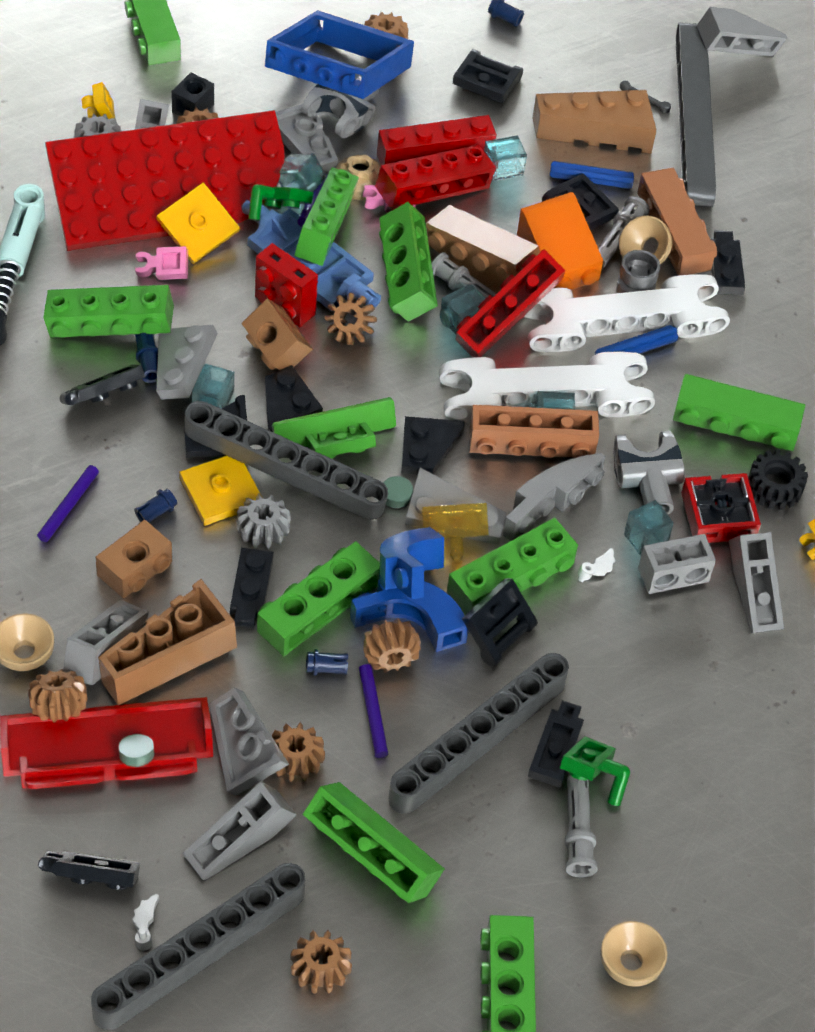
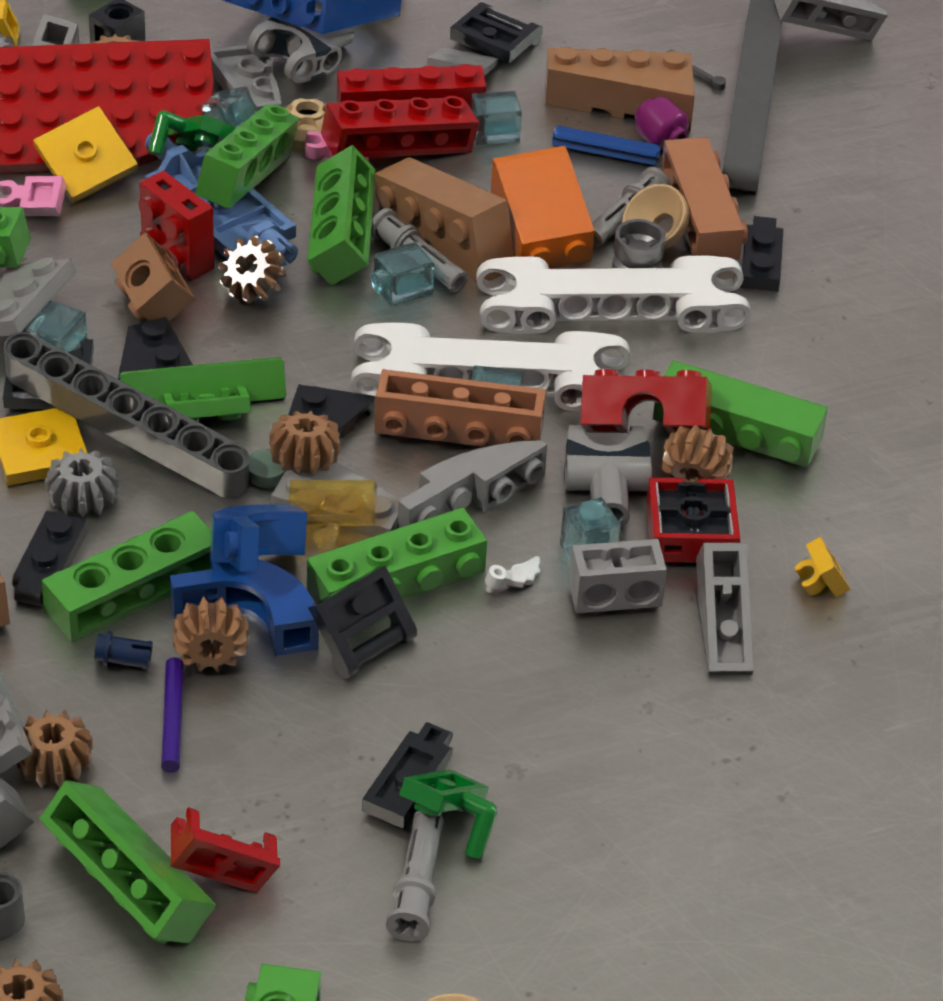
camera: 10 degrees right, 10 degrees down
dark grey beam [388,653,569,814] -> none
red brick [455,249,566,357] -> none
black plate [542,173,619,230] -> none
blue axle [595,325,678,355] -> none
black tyre [748,450,808,510] -> none
none -> red hinge [171,807,280,893]
none -> medium nougat gear [269,411,341,475]
none -> light grey piece [427,47,499,76]
none -> red arch [580,369,712,434]
none -> magenta head [635,97,689,151]
none -> medium nougat gear [662,425,734,483]

